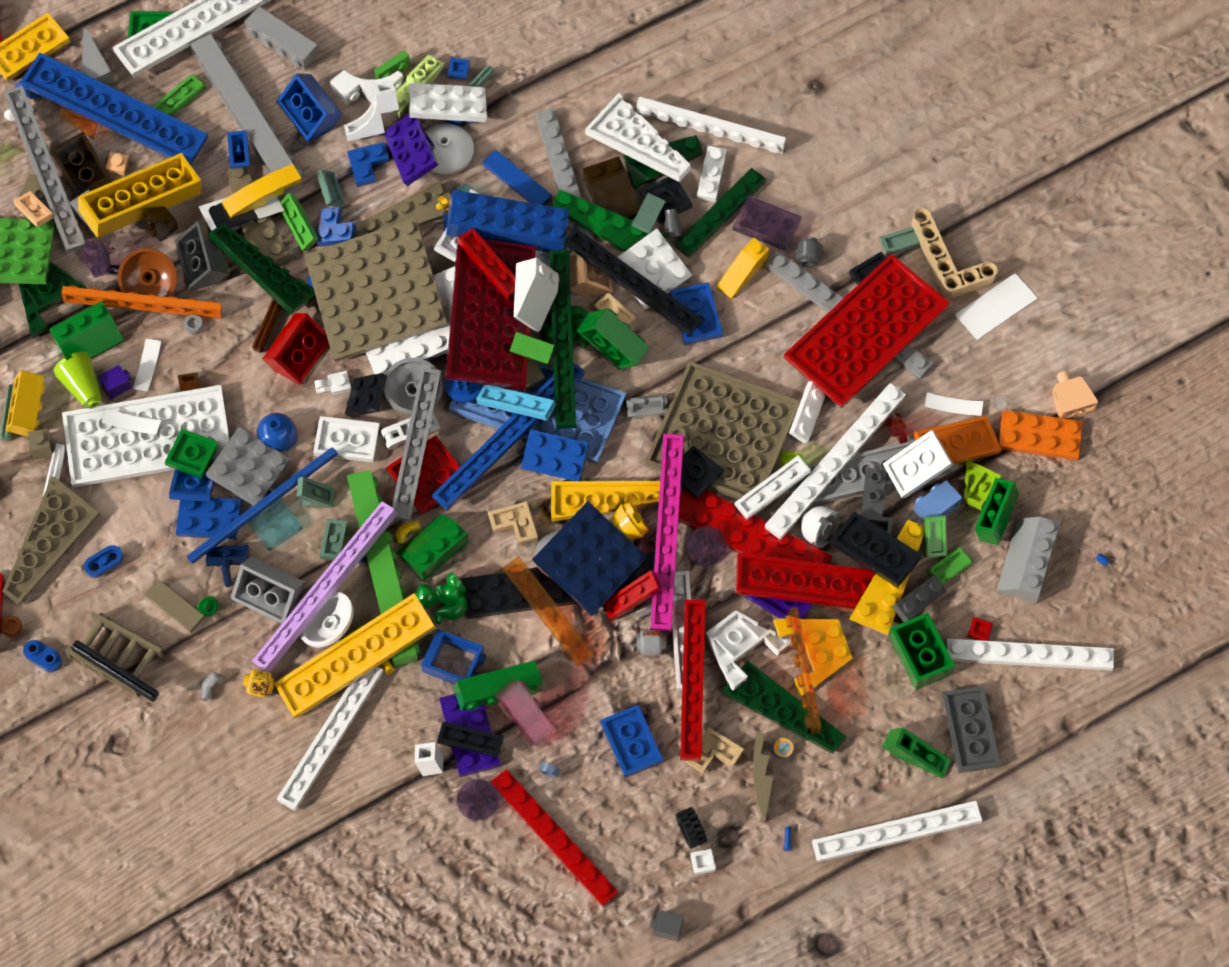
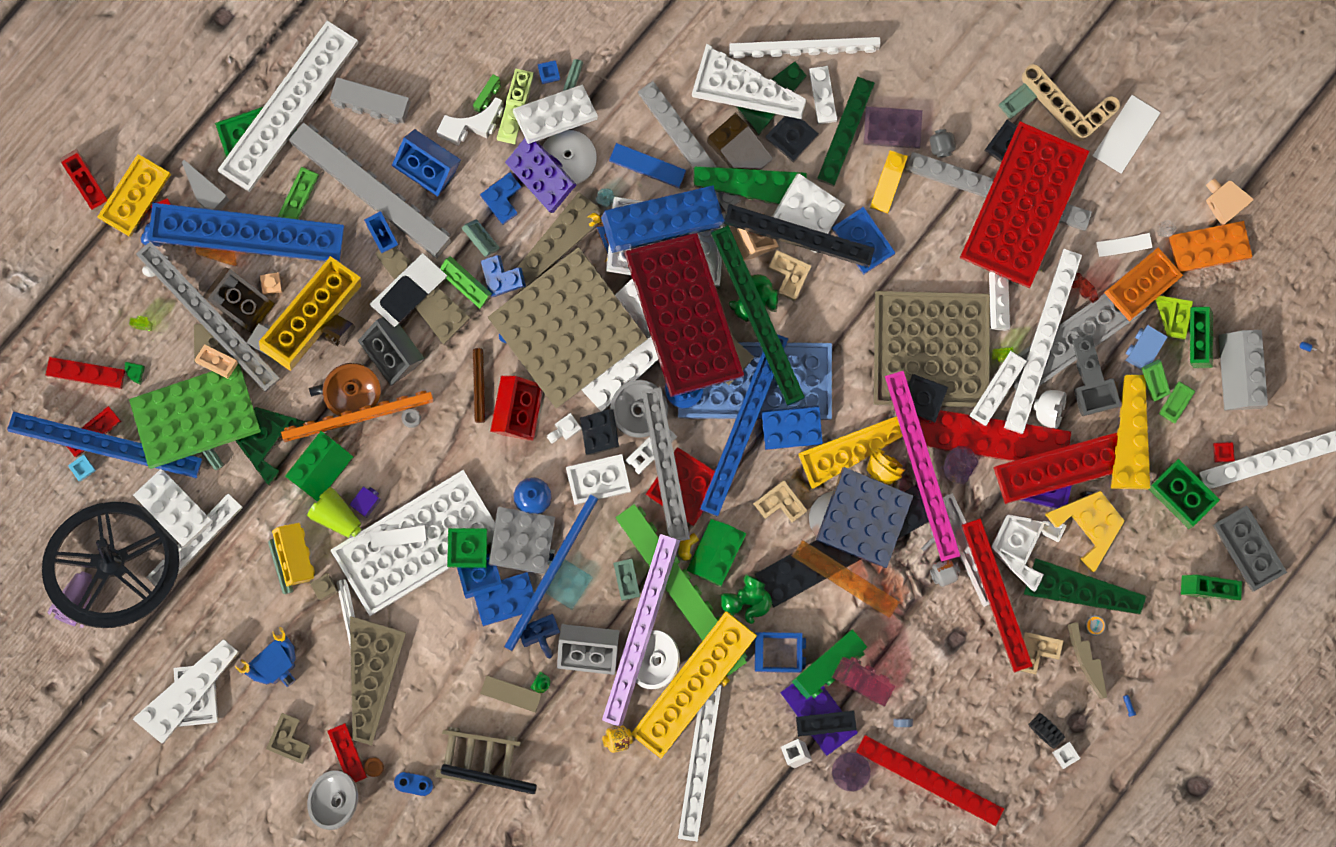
camera: 20 degrees left, 15 degrees up
clear purple plate [80,238,115,277] -> none
blue plate [84,545,123,578] -> none
white sticker [132,339,161,391] -> none
reddish brown plate [178,372,200,391] -> none
light grey arm [201,672,223,701] -> none
dark green wing [208,223,316,315] -> none
yellow slope [222,164,302,218] -> none
sand green slope [297,476,334,508] -> none
white arch [344,80,399,141] -> none
red plate [457,228,516,299] -> none
medium azure plate [476,384,556,421] -> none
bright green tile [509,332,554,364] -> none
white slope [514,258,559,332] -> none
green brick [576,308,650,369] -> none
blue plate [600,705,663,778] -> none
red plate [604,570,662,621] -> none
light grey hinge [626,395,667,418] -> none
sand green tile [632,193,665,234] -> none
dark grey brick [650,910,684,942] -> none
dark grey cone [665,209,684,238] -> none
clear orange plate [785,607,821,734] -> none
white plate [812,801,982,863] -> none
black plate [830,511,922,588] -> none
white plate [883,430,954,498] -> none
dark grey plate [892,575,947,622] -> none

